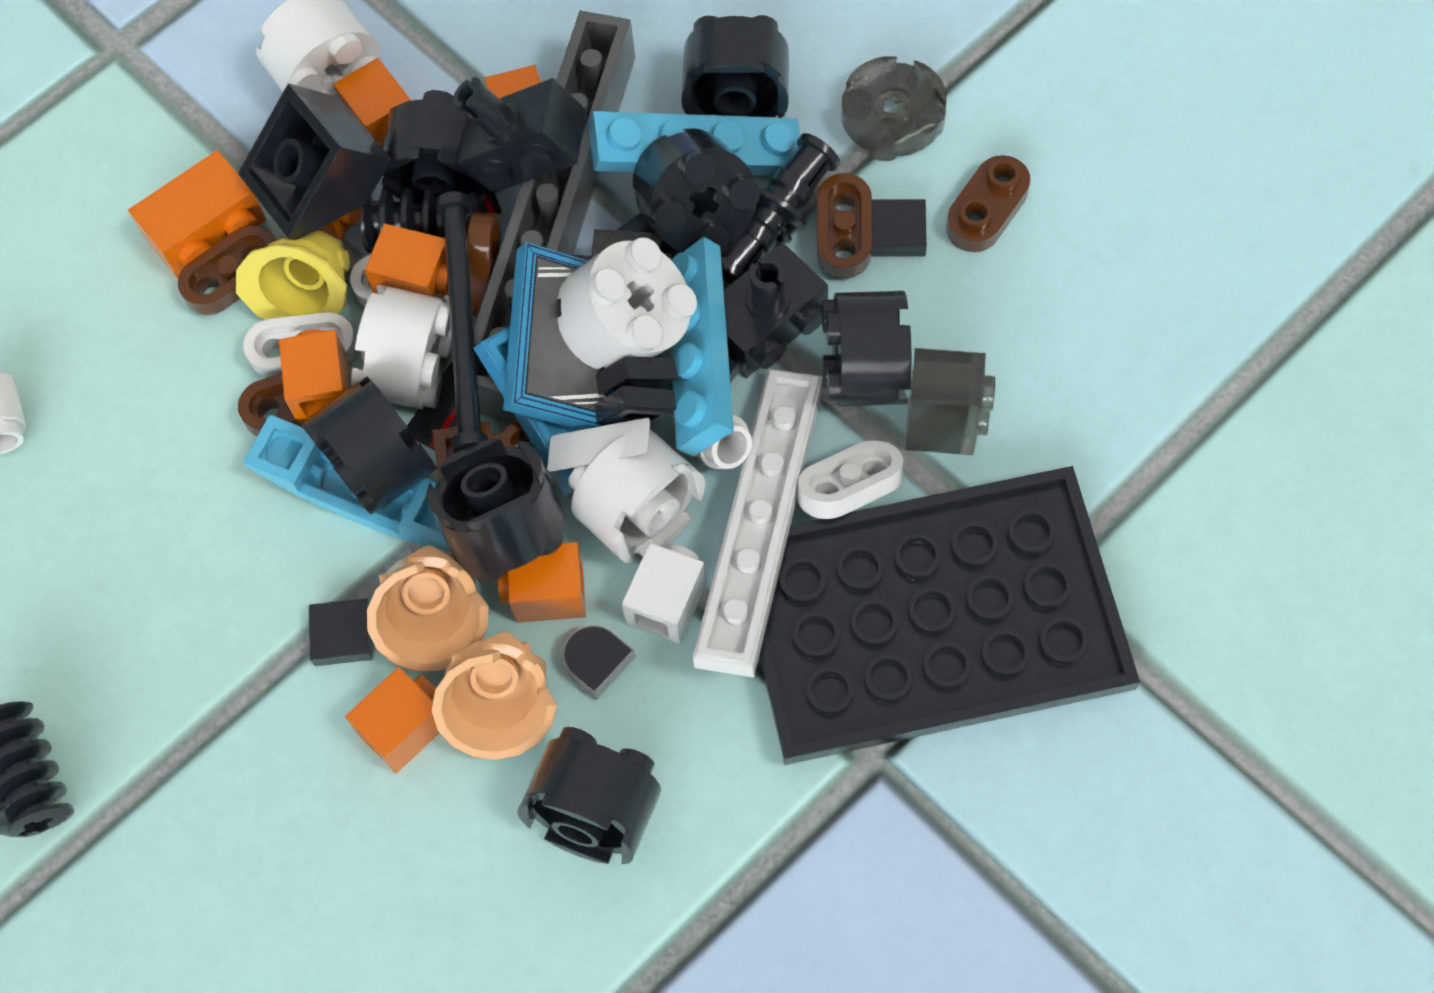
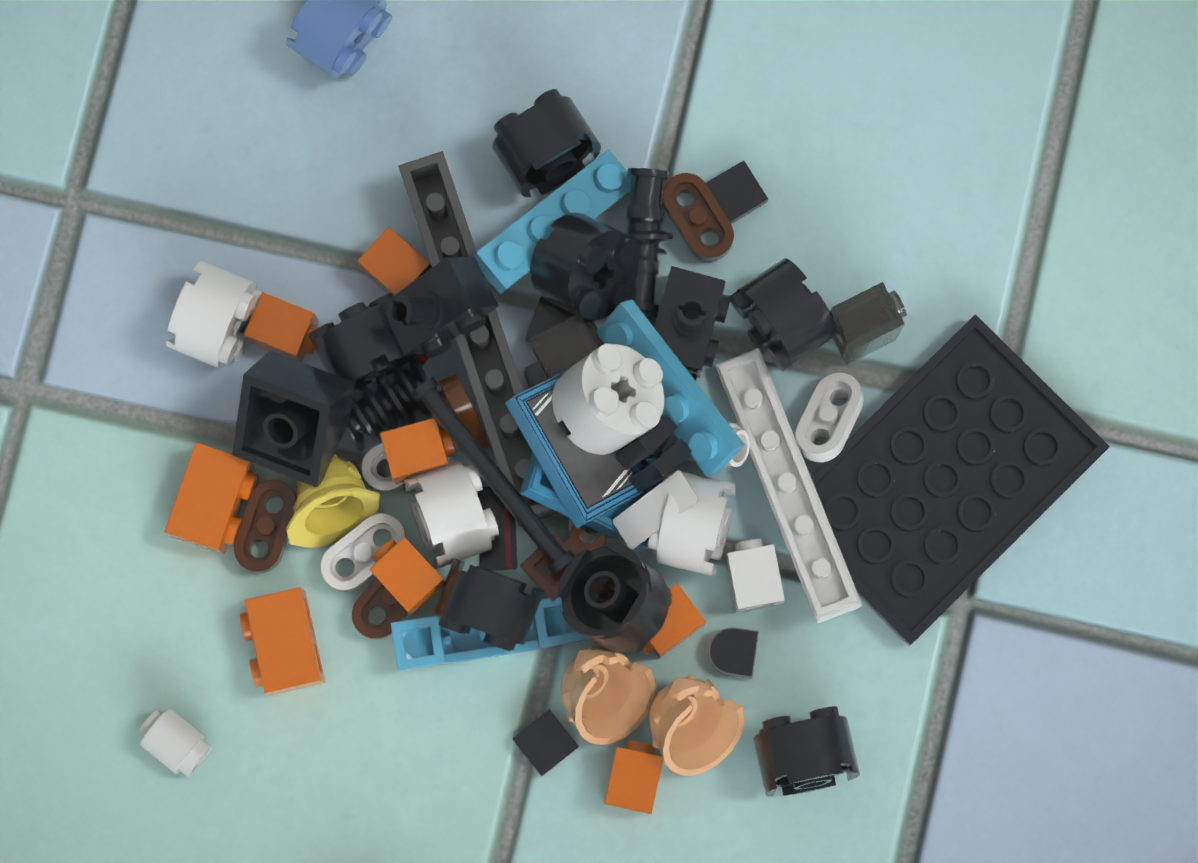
camera: 35 degrees left, 15 degrees up
clear smoke plate [841,56,947,162] -> none
reddish brown plate [946,155,1030,252] -> none
none -> orange brick [240,587,325,696]

